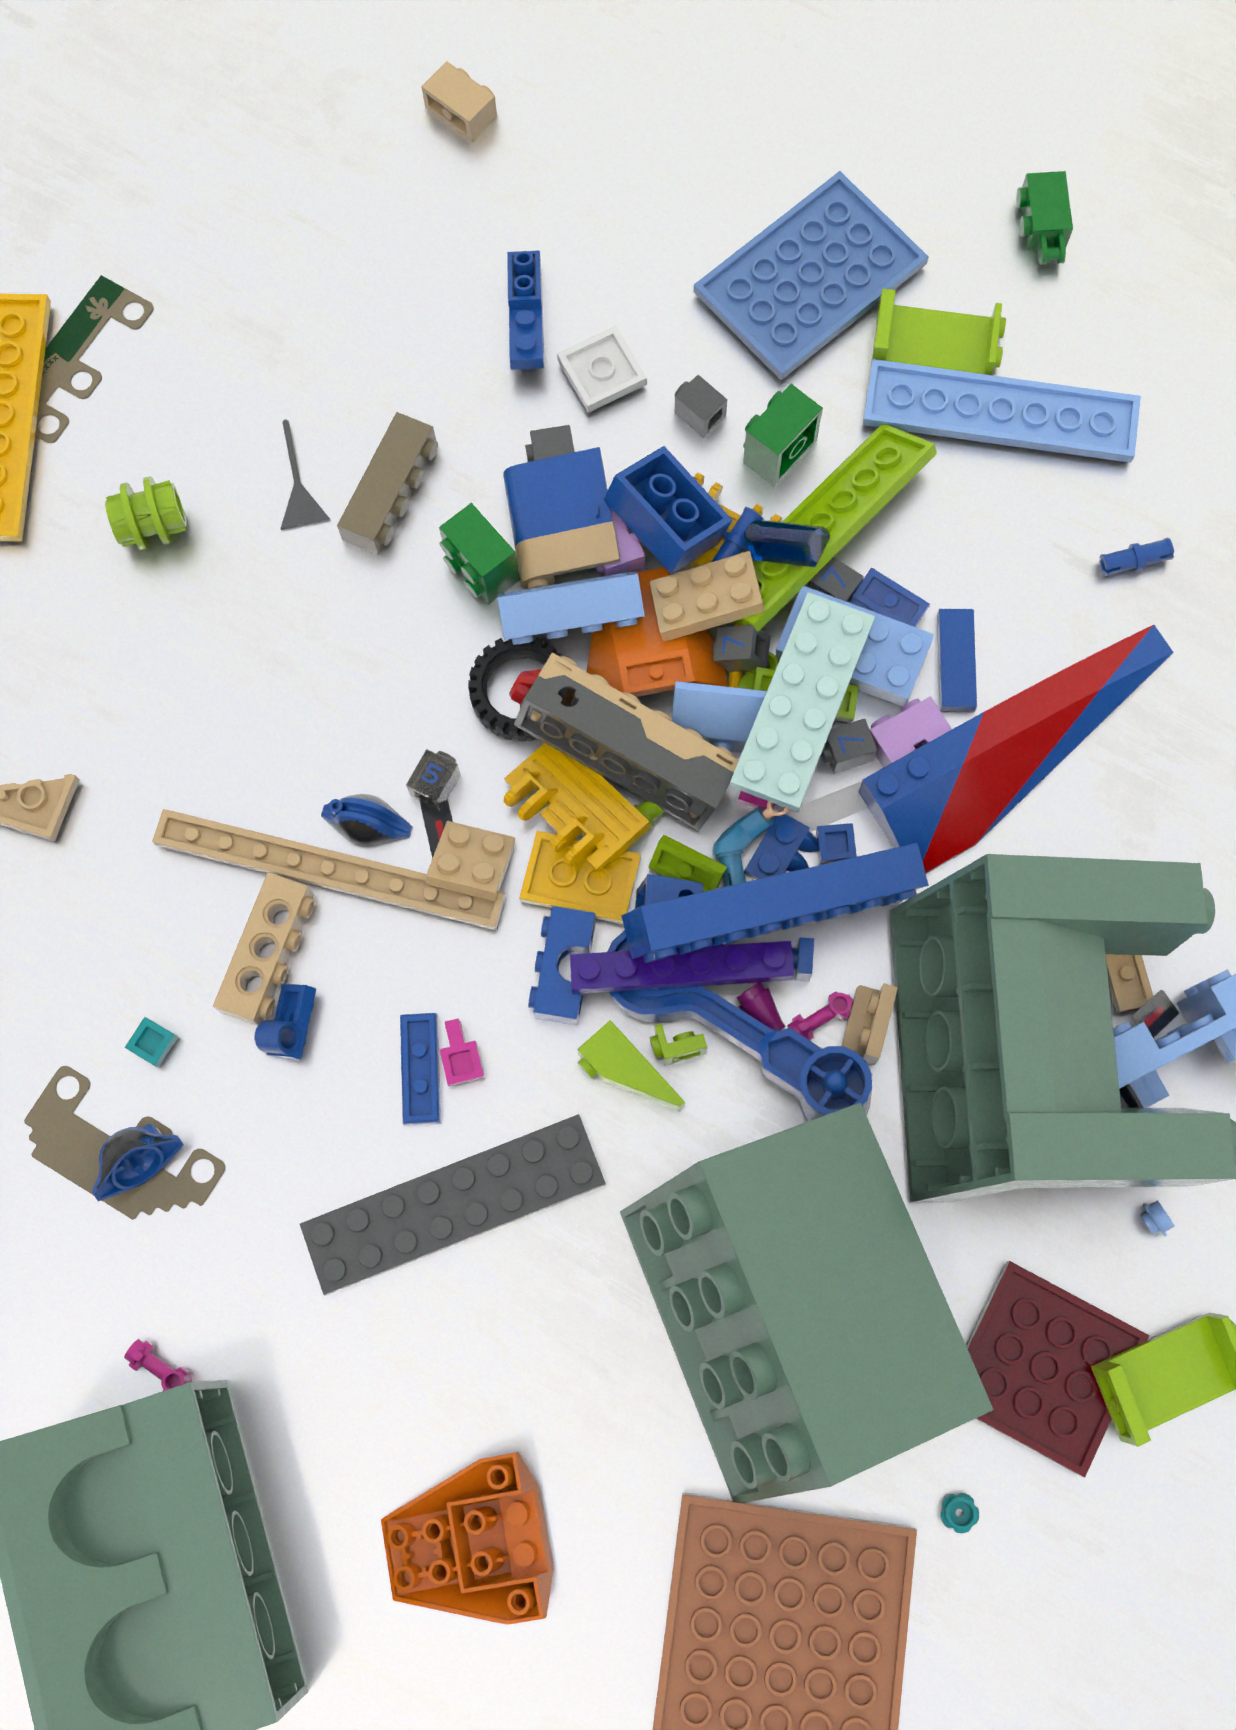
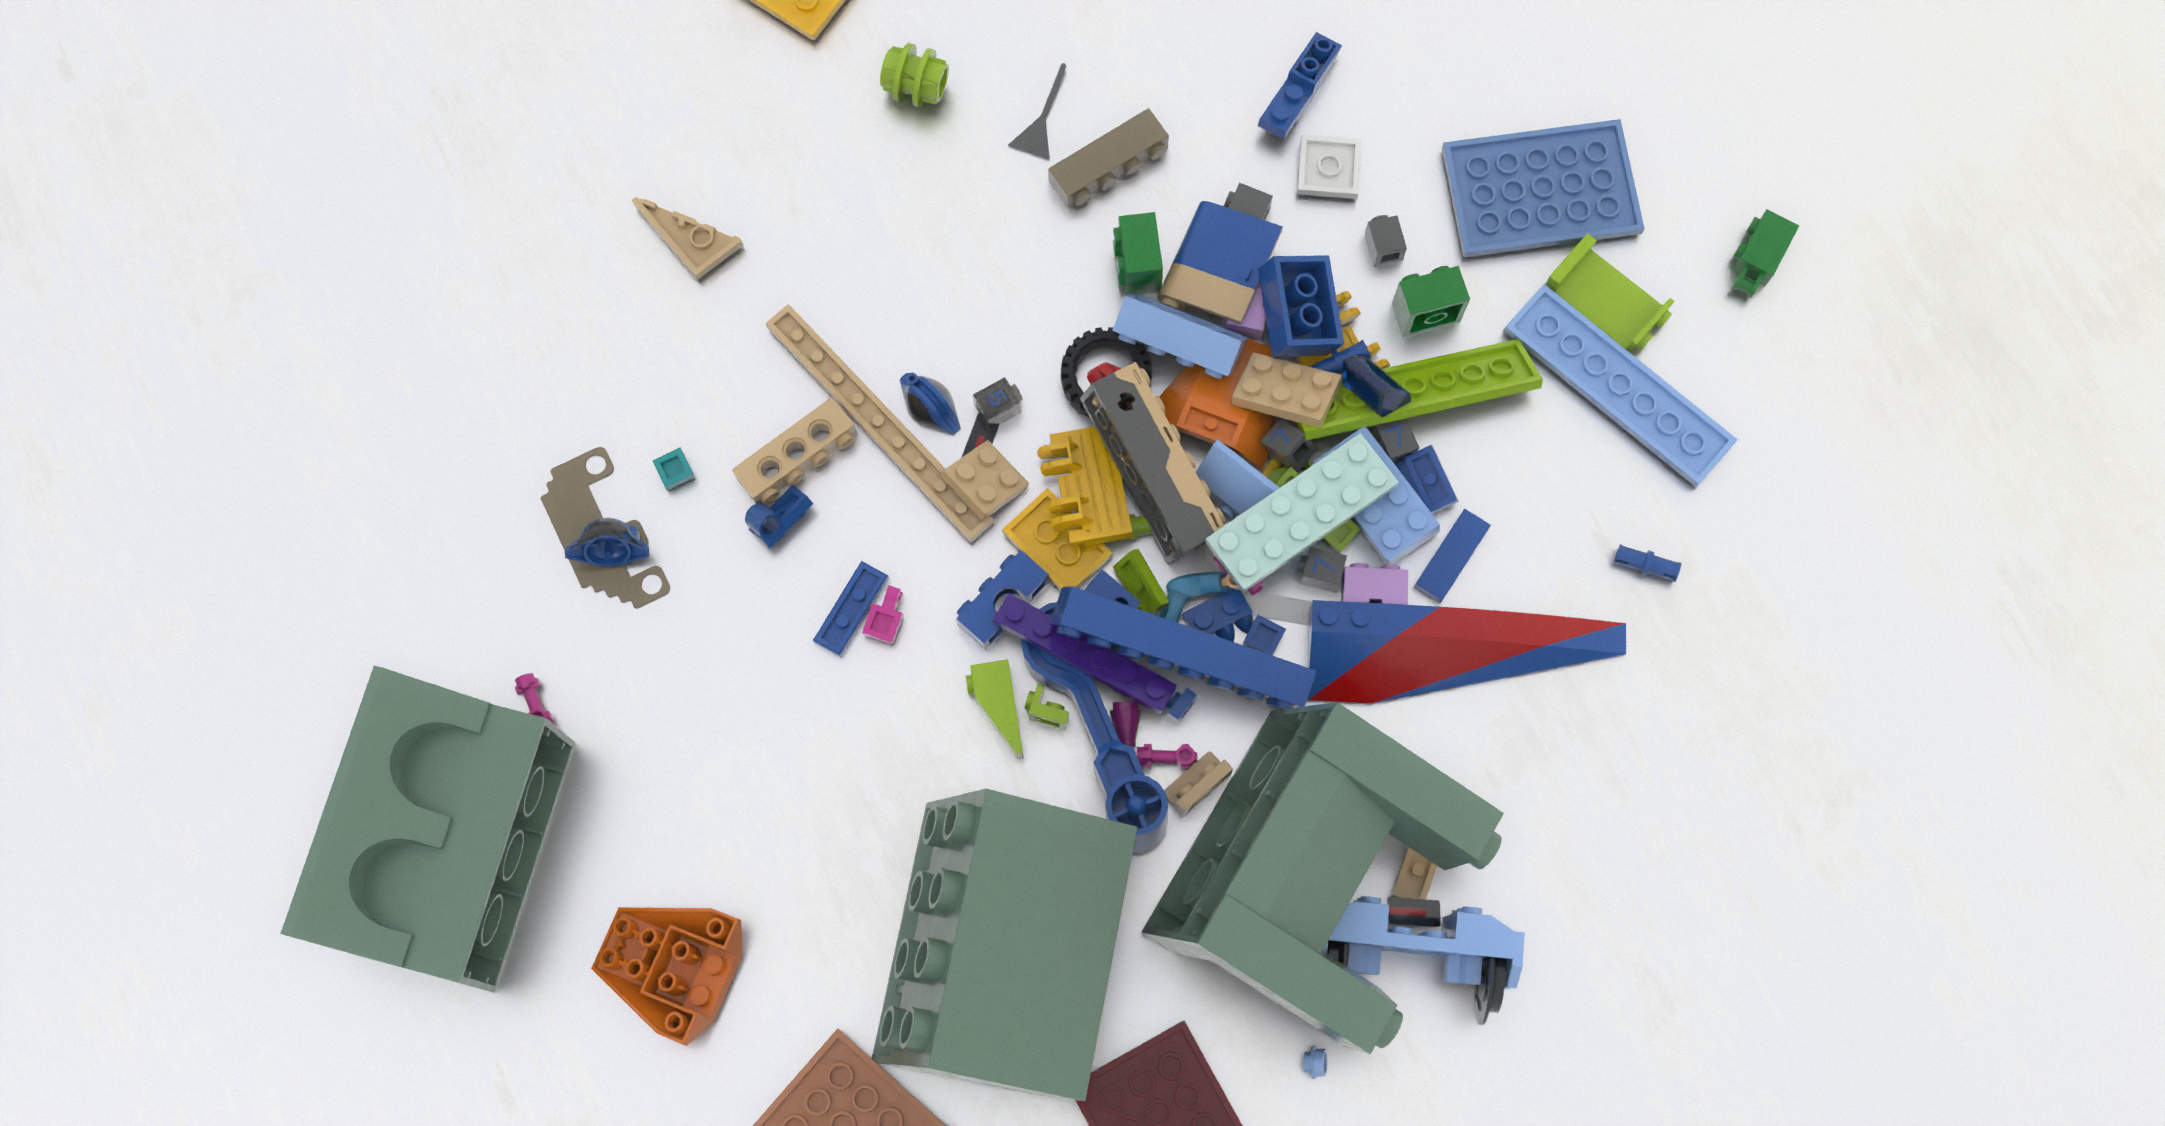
camera: 30 degrees right, 0 degrees up
dark grey plate [299,1114,606,1296] -> none

